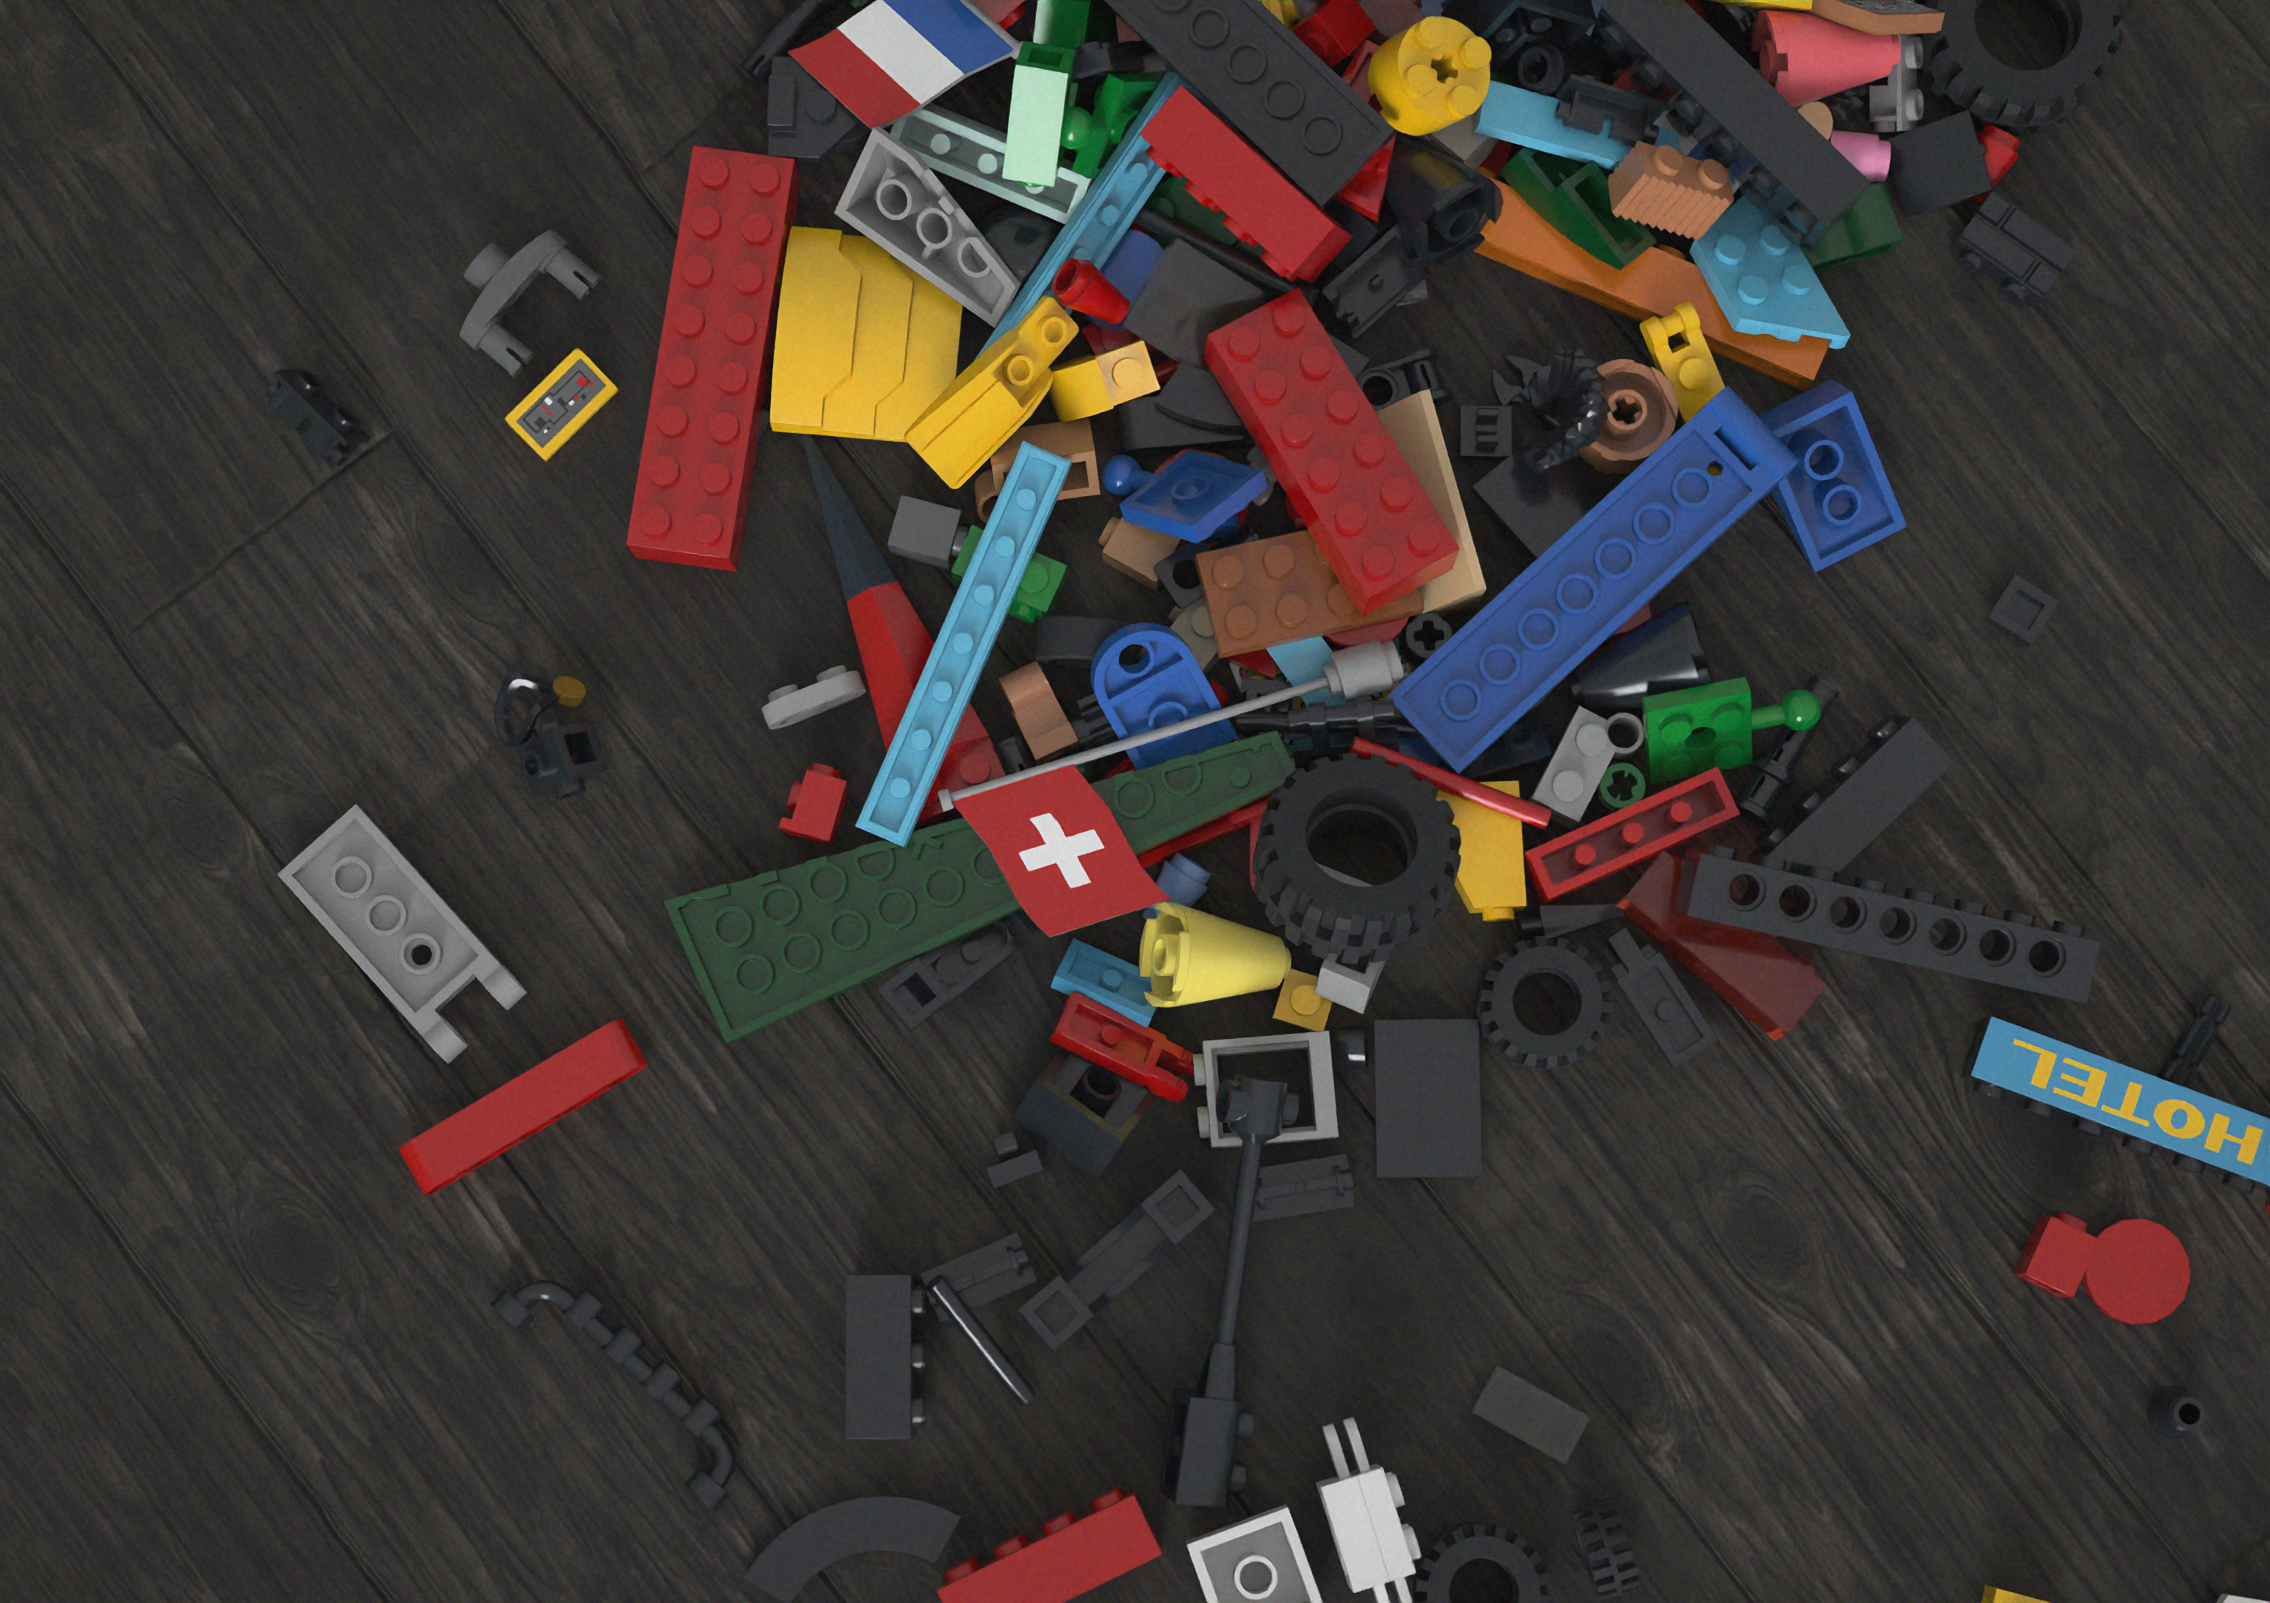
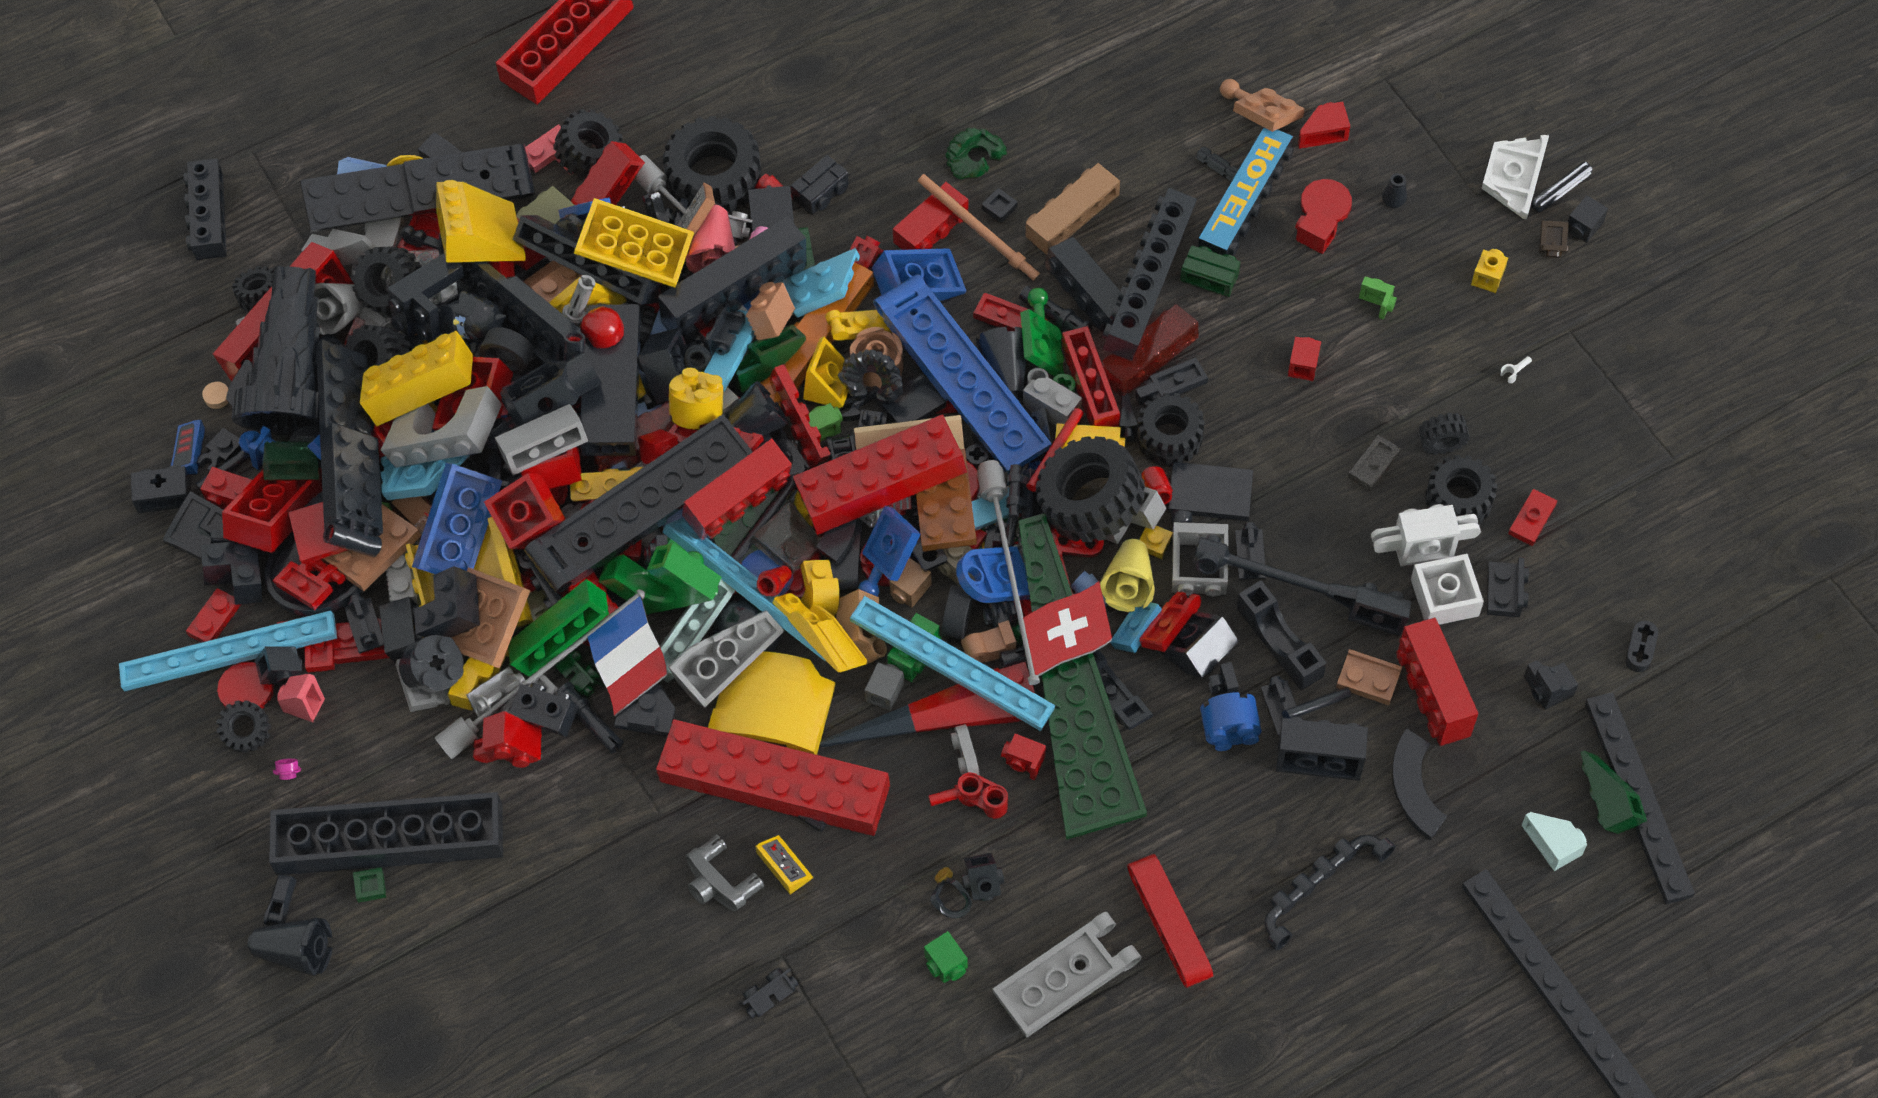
camera: 80 degrees left, 20 degrees down
none -> red wing [769,364,831,468]
none -> yellow slope [803,336,848,408]
none -> bright green brick [809,403,843,442]
none -> red bracket [850,236,884,270]
none -> red brick [893,182,968,250]
none -> nougat bar [917,174,1040,281]
none -> green brick [924,931,968,983]
none -> red beam [928,772,1008,819]
none -> dark green piece [945,128,1007,179]
none -> red hinge [973,293,1048,331]
none -> medium nougat brick [1026,163,1120,255]
none -> red brick [1141,466,1173,505]
none -> dark green brick [1180,245,1241,297]
none -> blue brick [1200,693,1261,751]
none -> red brick [1288,336,1321,381]
none -> nougat plate [1336,649,1402,705]
none -> bright green bracket [1359,276,1397,320]

